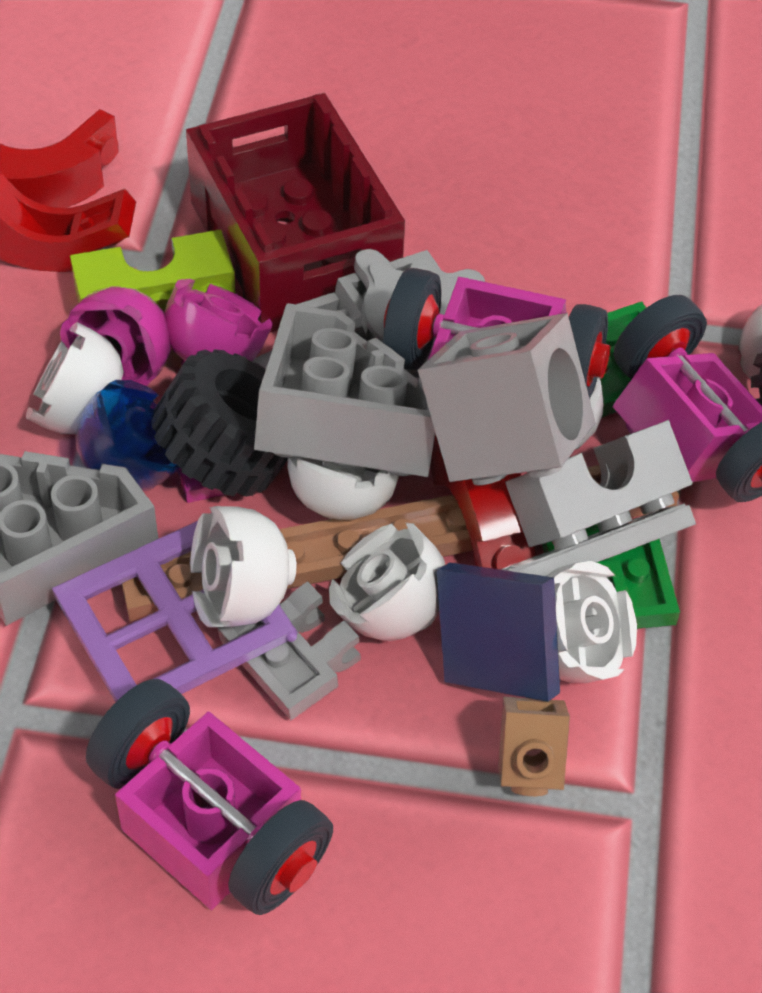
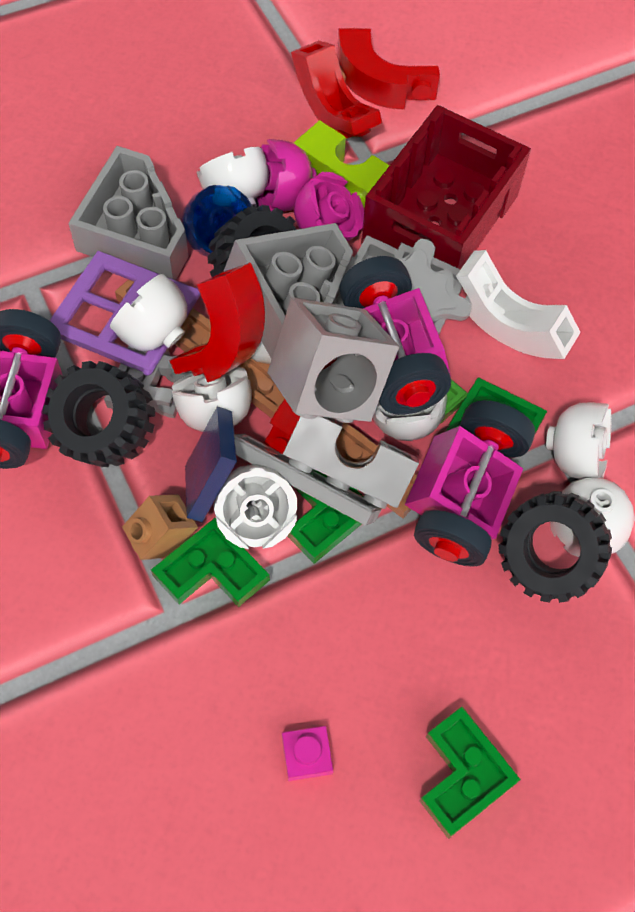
camera: 55 degrees right, 10 degrees up
none -> black tyre [42,361,155,467]
none -> green plate [151,518,270,607]
none -> red arch [169,262,265,382]
none -> white arch [456,250,581,359]
none -> white cylinder [546,402,611,479]

